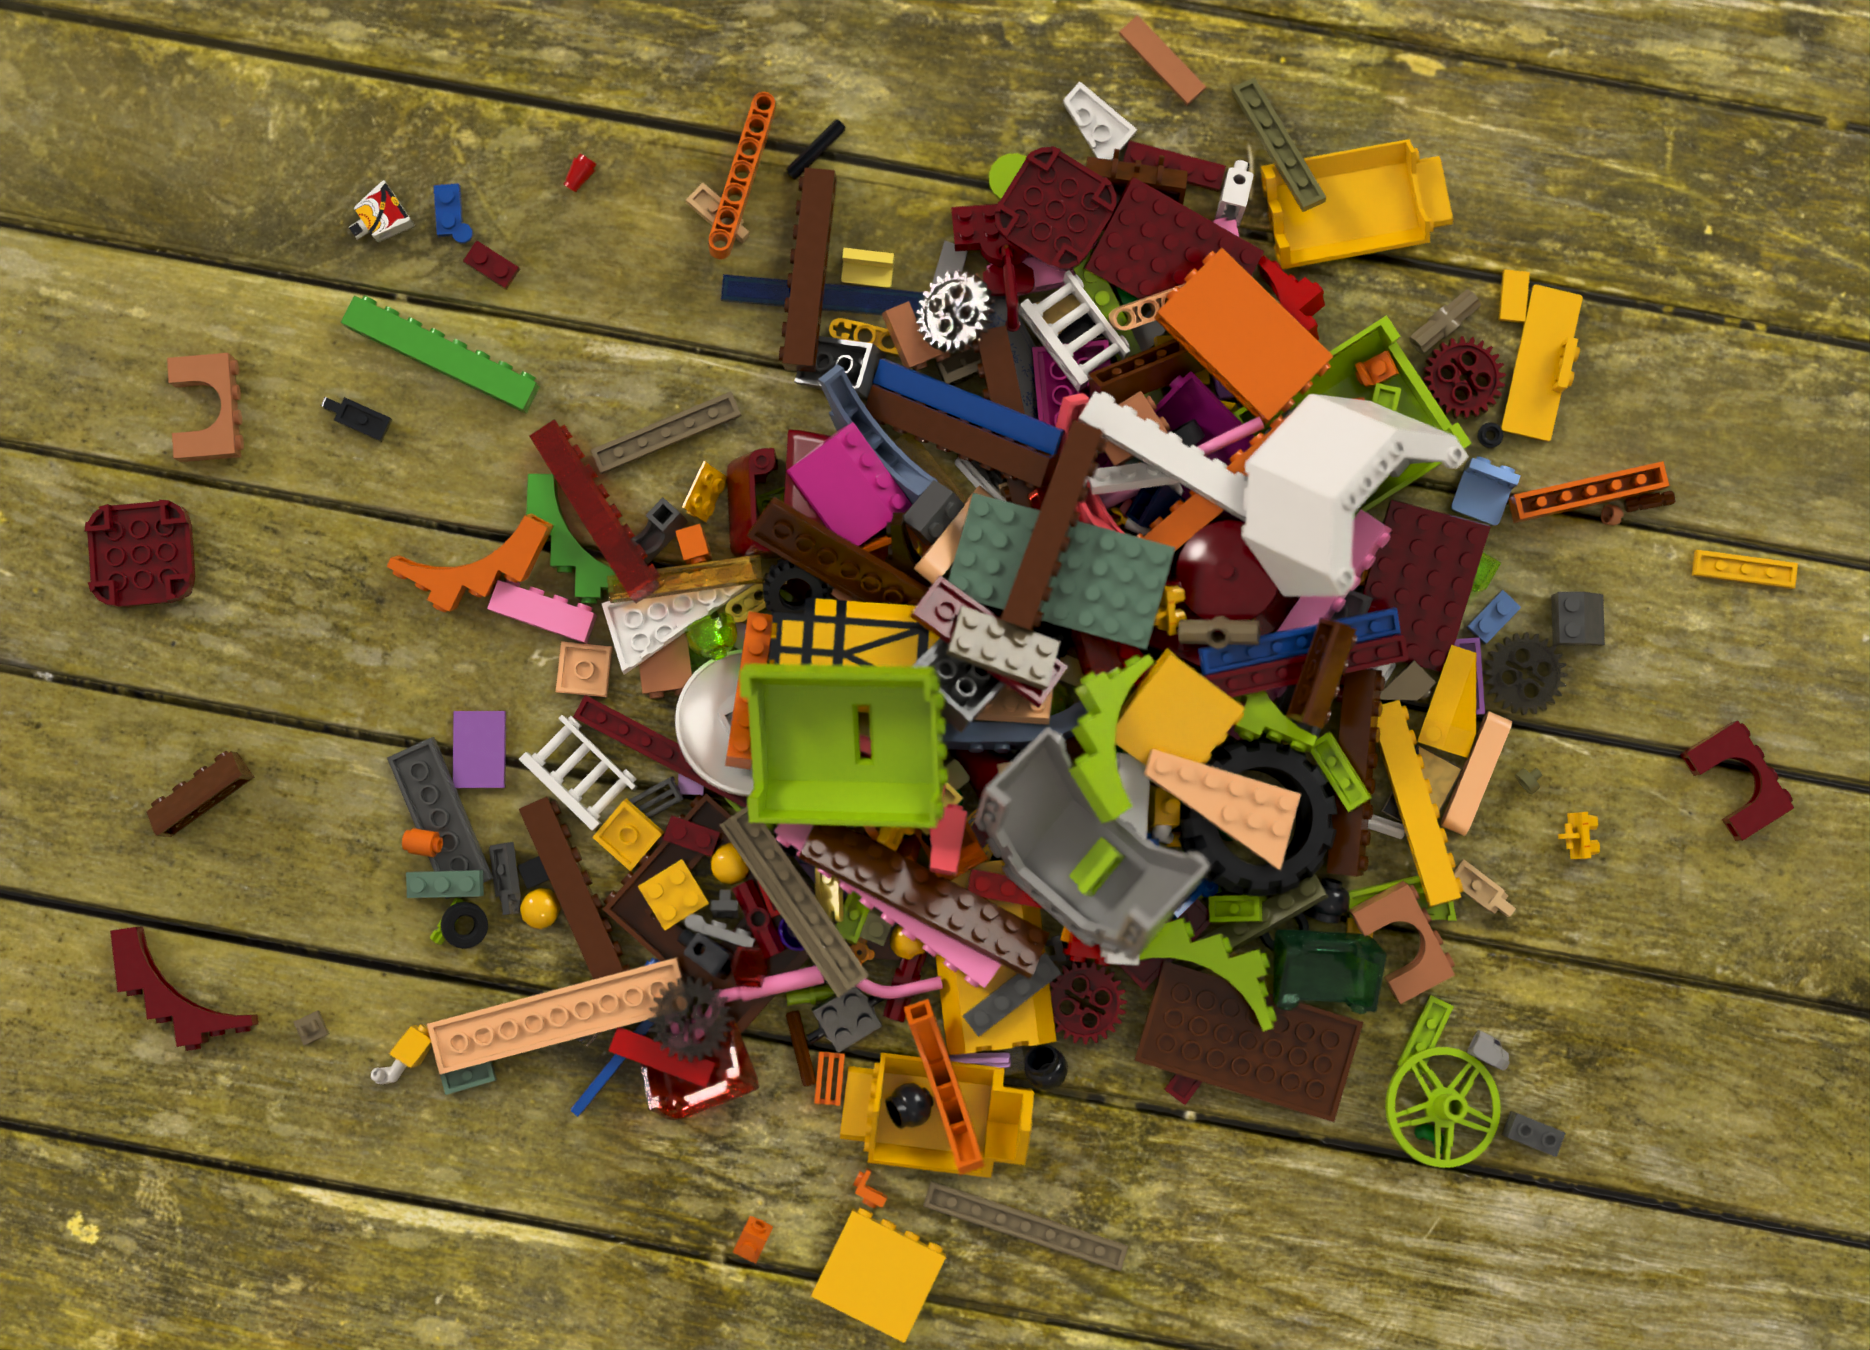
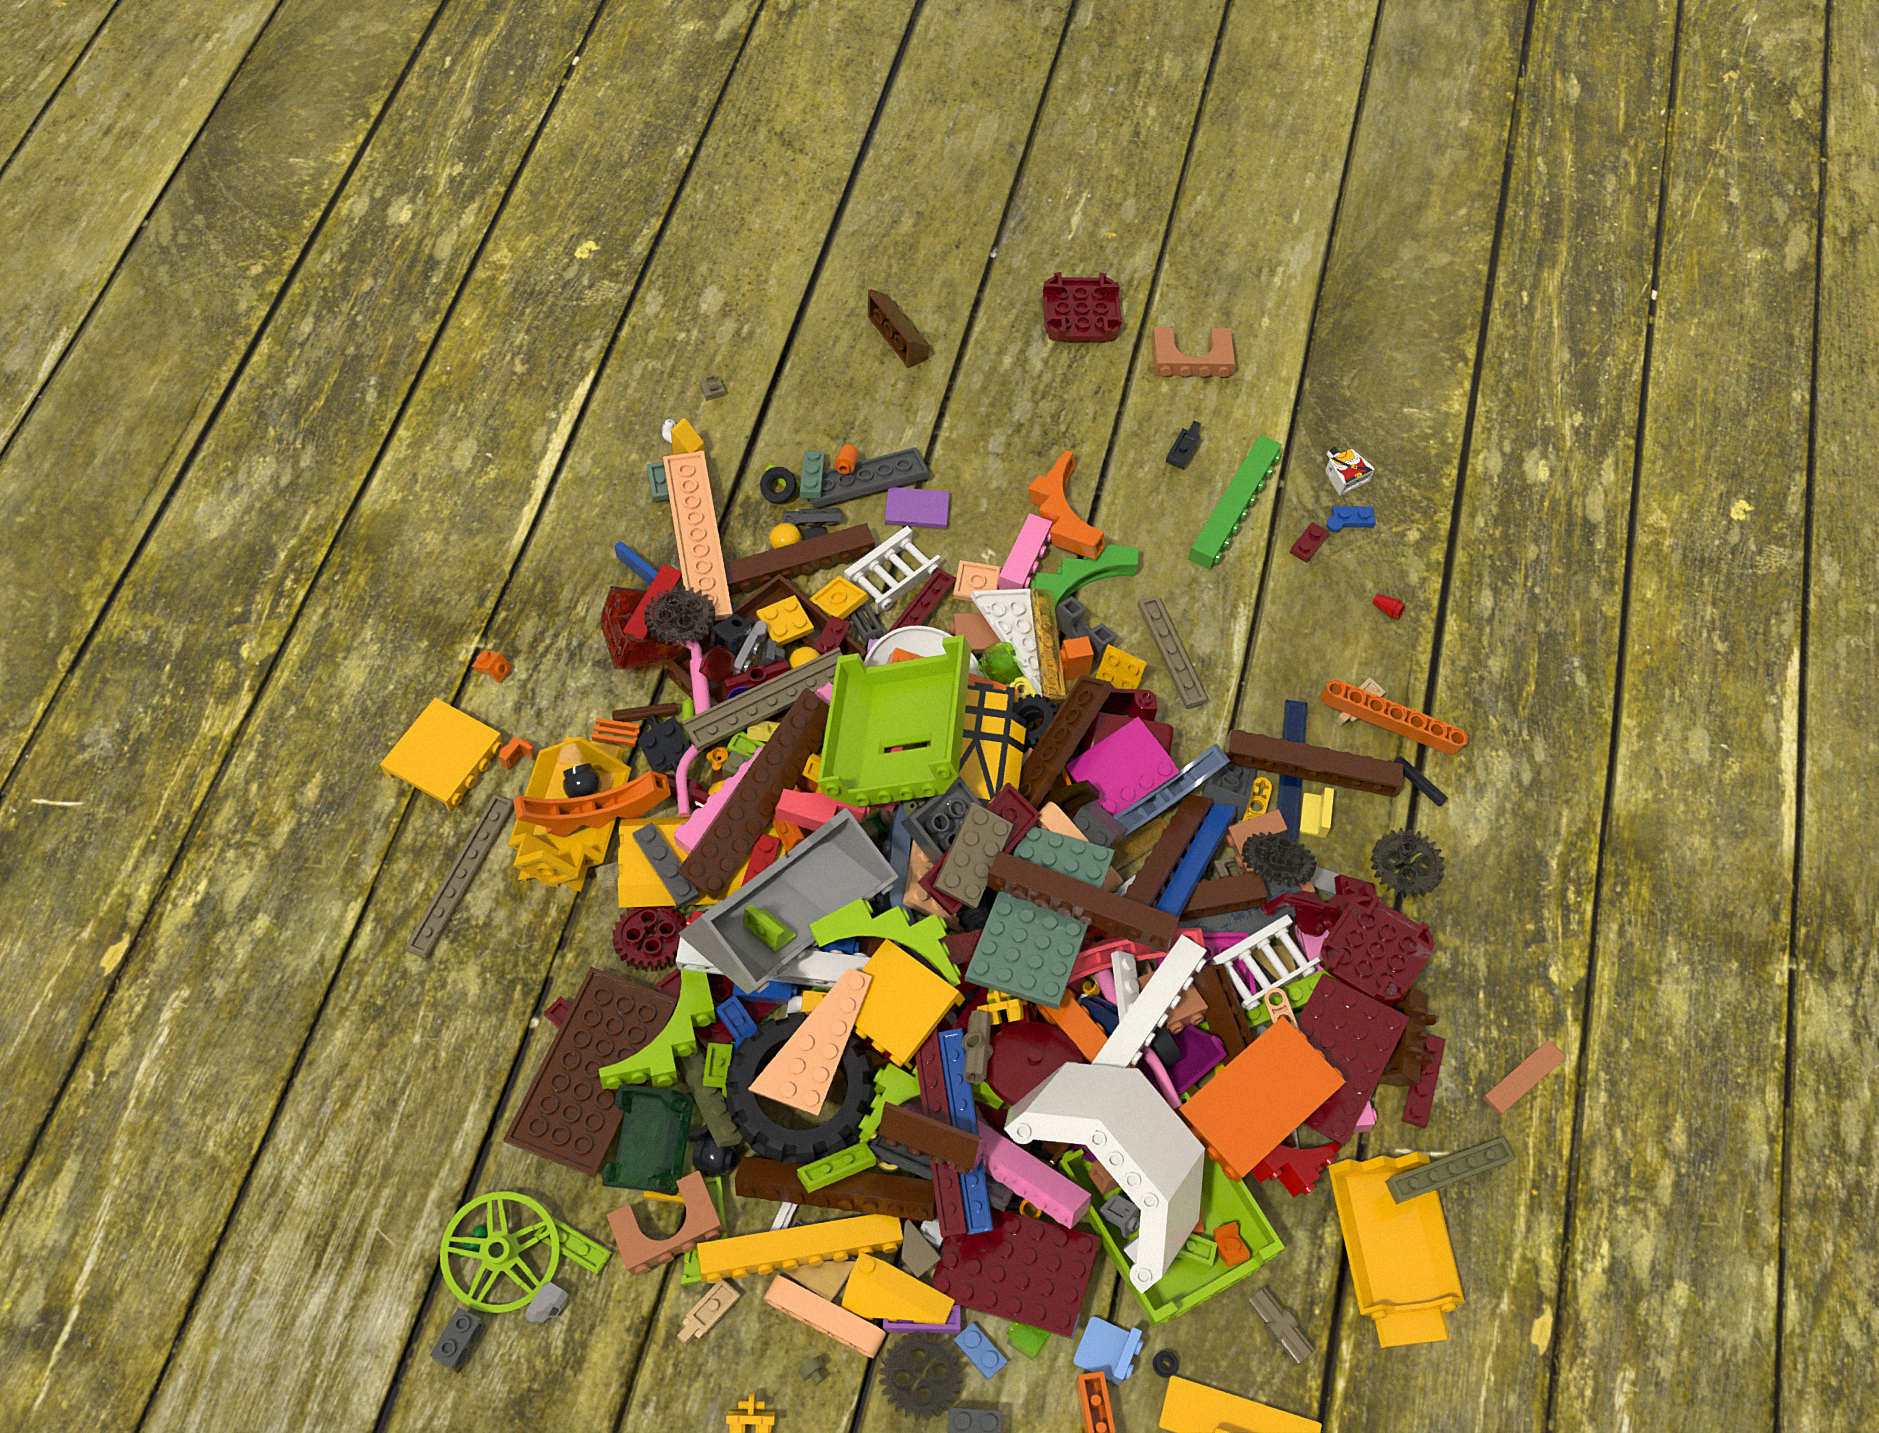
camera: 90 degrees right, 25 degrees down
dark red arch [110,927,259,1051] -> none
clear red brick [529,419,662,604] -> none
lavender axle [949,1052,1011,1068] -> none
black piece [1024,1044,1068,1091] -> none
white wing [1063,82,1137,160] -> none
white torso [1215,160,1254,226] -> none
dark red gear [1422,336,1506,419] -> none
yellow tile [1498,269,1530,323] -> none
none -> clear smoke gear [1370,828,1445,899]

